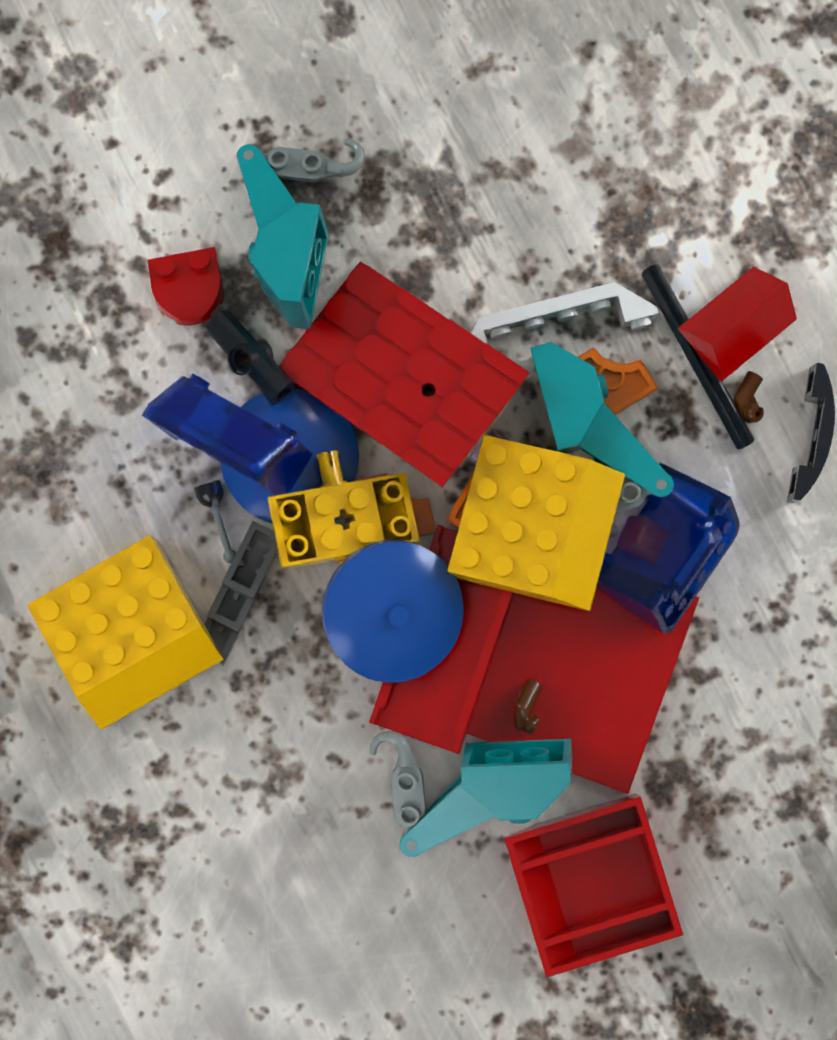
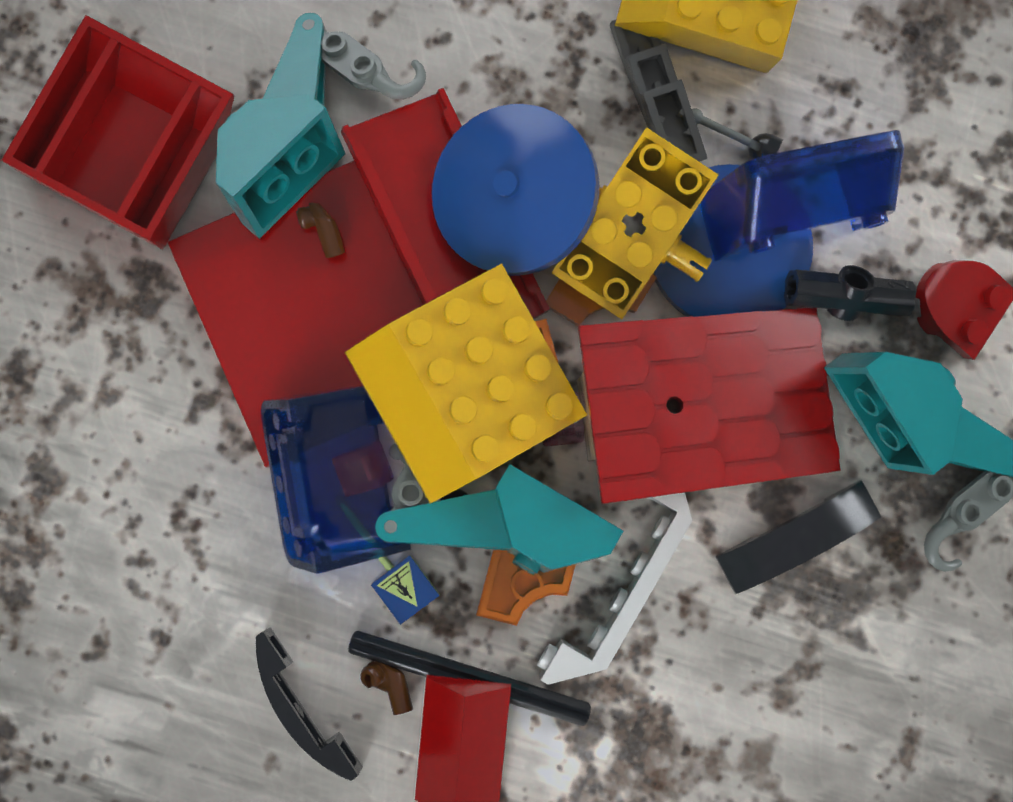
camera: 135 degrees right, 0 degrees up
none -> blue piece [335,495,440,625]
none -> black slope [716,480,882,594]

